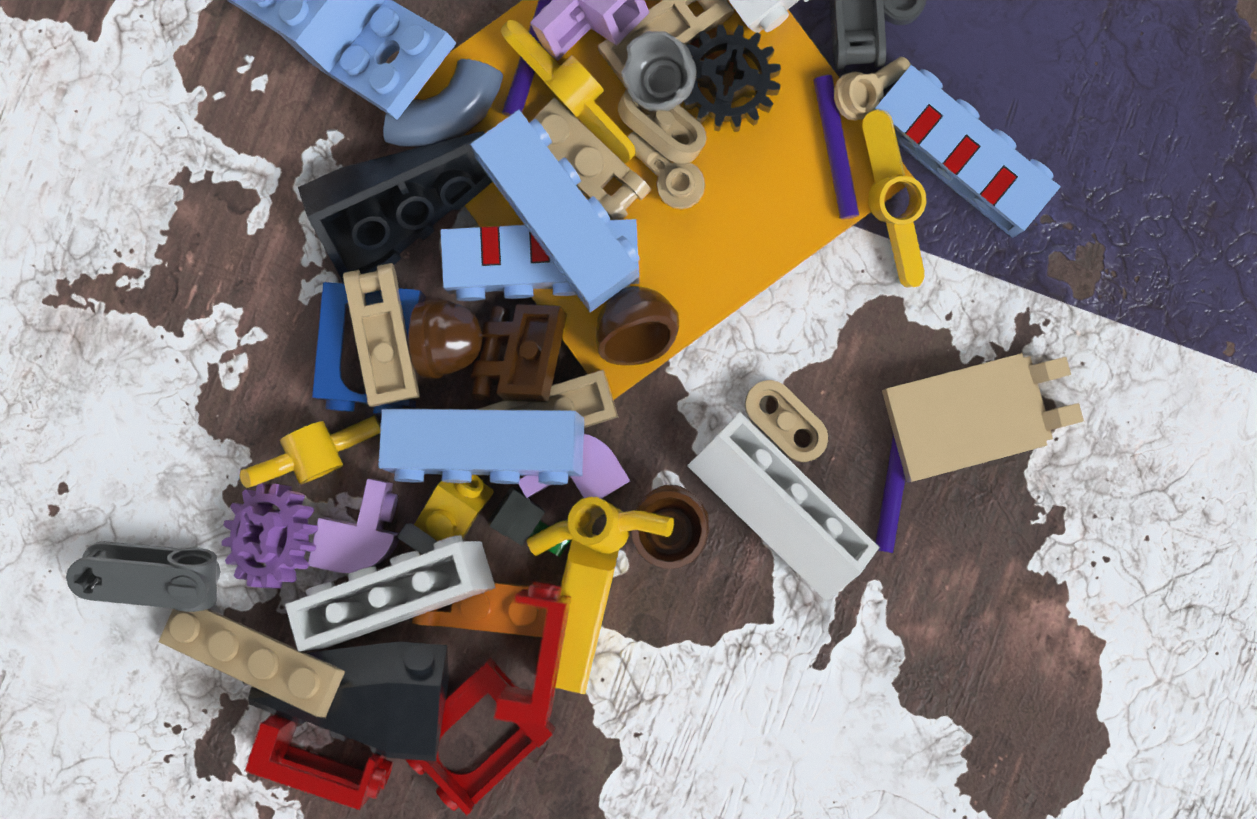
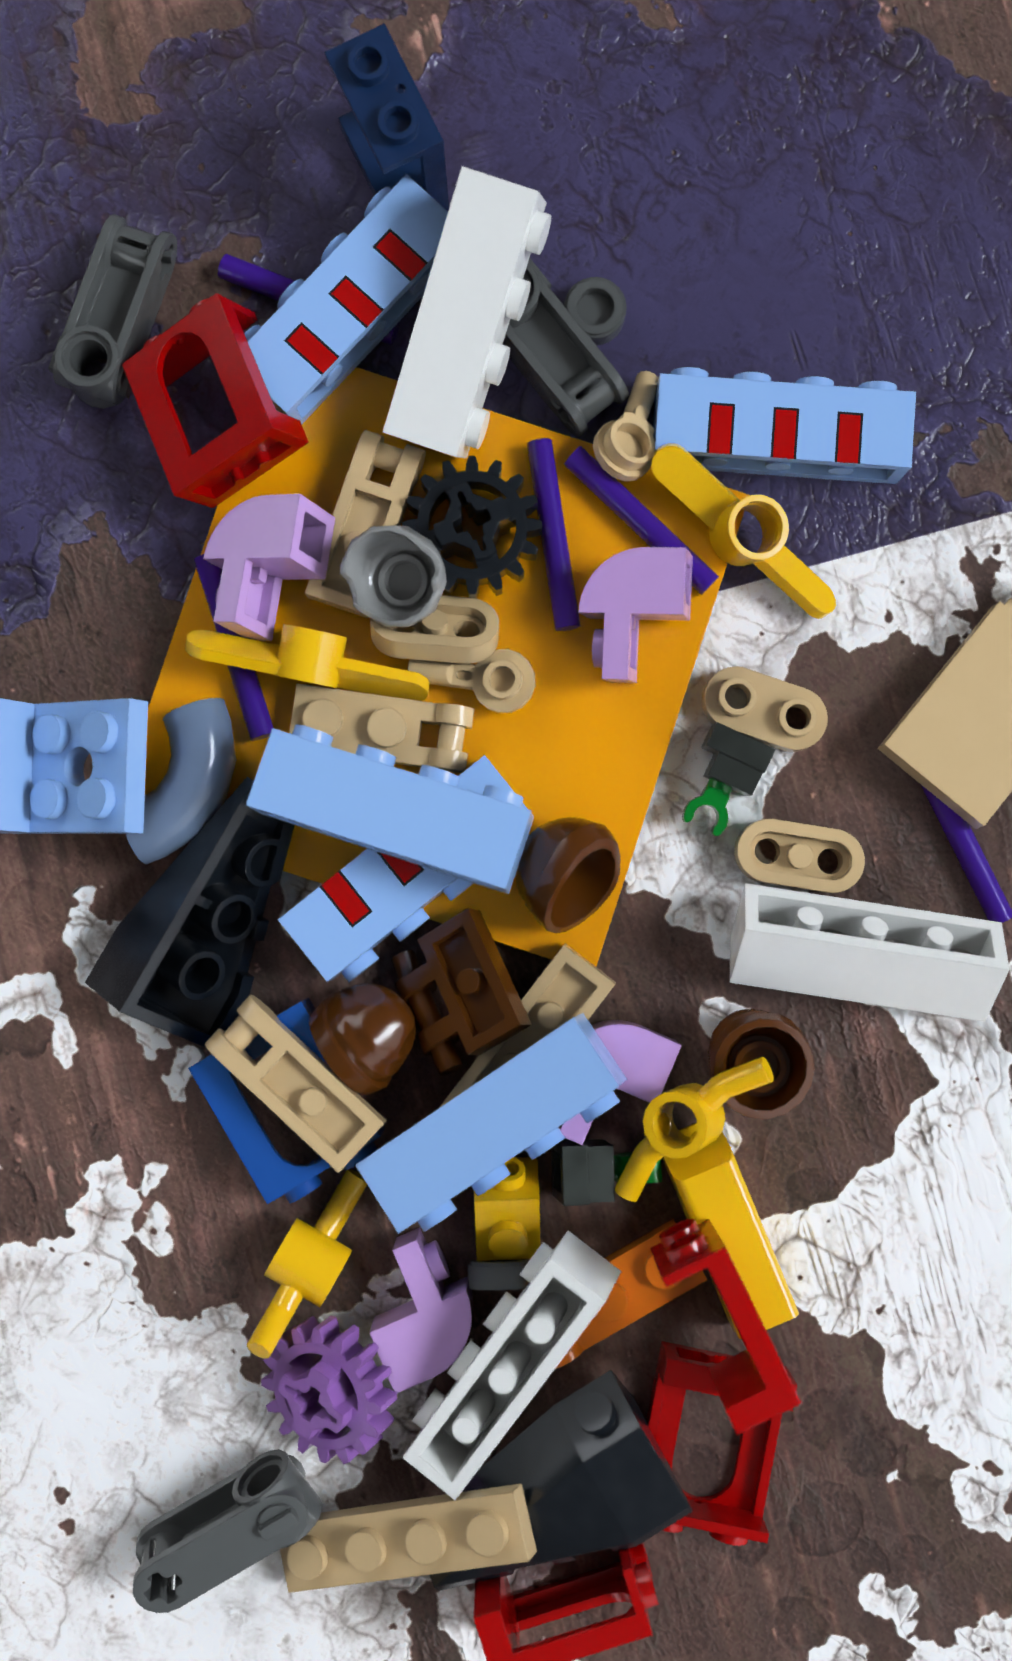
camera: 35 degrees left, 0 degrees up
none -> dark purple bar [527,438,581,631]
none -> lavender brick [578,547,693,683]
none -> pearl dark grey piece [682,722,776,836]
none -> tan plate [702,666,828,752]

